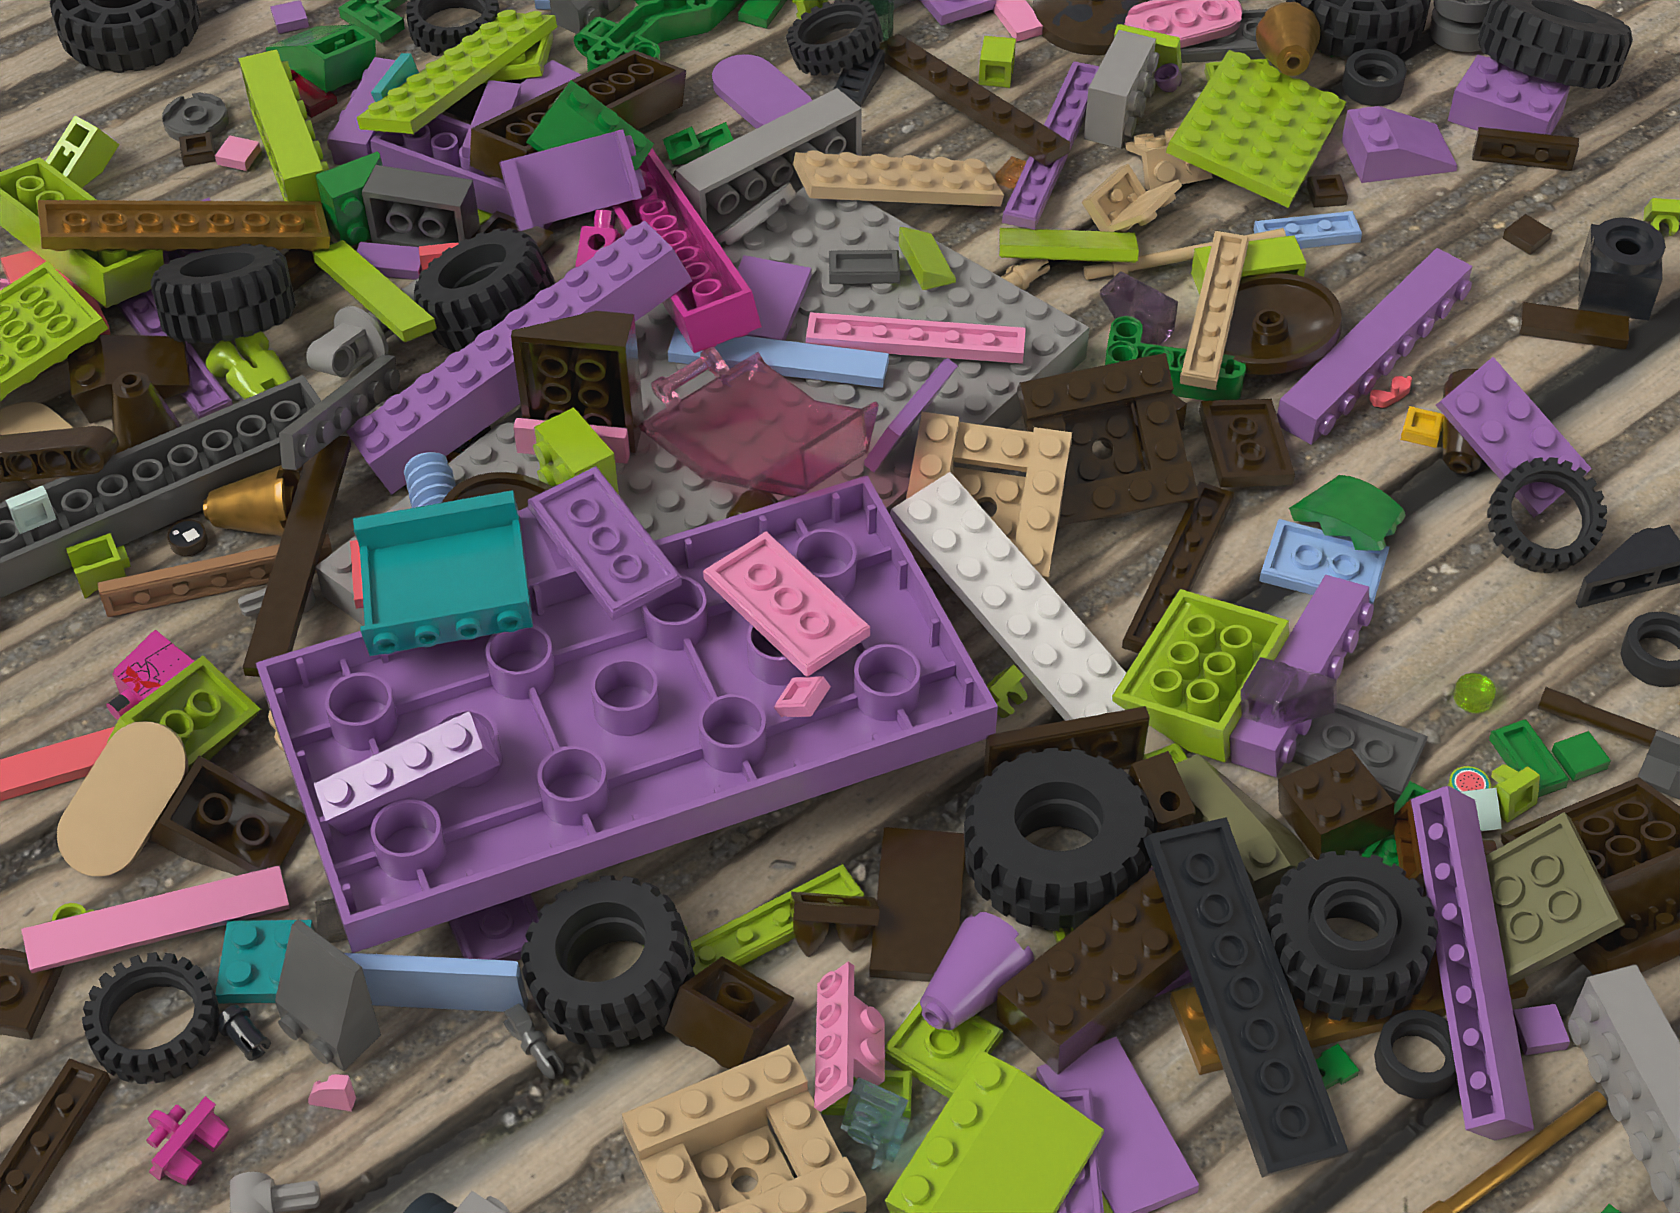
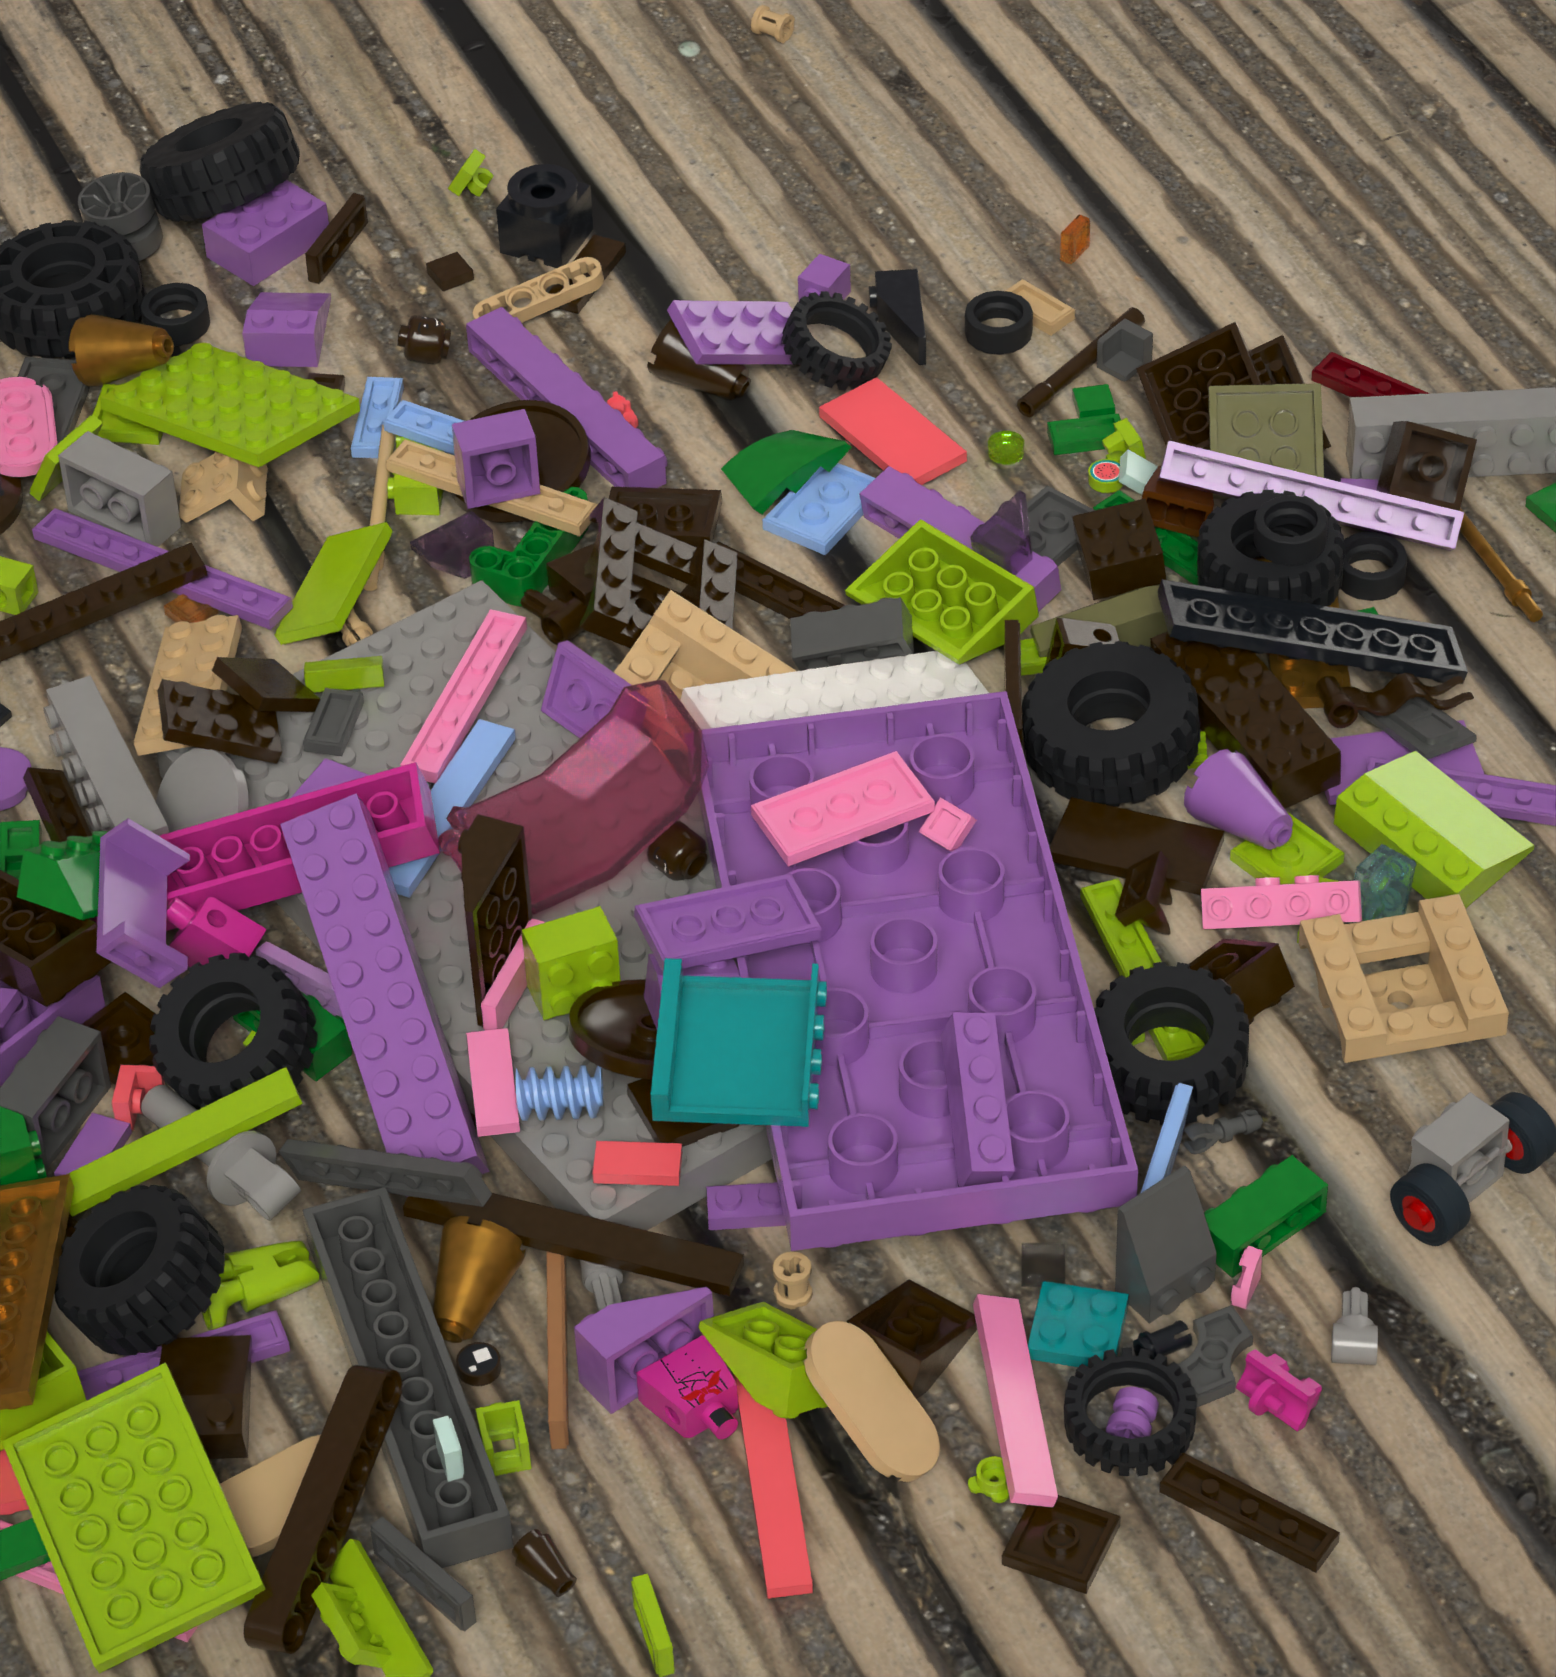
camera: 75 degrees left, 5 degrees down
dark brown cone [112,371,182,455] -> none
tan bracket [1082,164,1182,232] -> none
yellow tile [1400,406,1443,448] -> none
none -> dark brown plate [157,679,282,764]
none -> dark brown tile [212,657,320,712]
none -> light blue tile [383,400,464,455]
none -> dark brown head [397,315,451,364]
none -> medium lavender brick [452,409,540,509]
none -> bright pink tile [466,1028,520,1137]
none -> tan beam [473,257,604,323]
none -> medium lavender slope [574,1287,714,1414]
none -> dark grey brick [790,597,914,671]
none -> medium lavender brick [798,254,851,301]
none -> coral tile [819,377,967,485]
none -> medium lavender wheel [1106,1387,1159,1439]
none -> dark grey tile [1178,1305,1253,1407]
none -> green brick [1204,1155,1328,1278]
none -> dark brown flag [1316,673,1474,728]
none -> dark grey piece [1358,697,1477,759]
none -> dark brown brick [1376,421,1477,511]

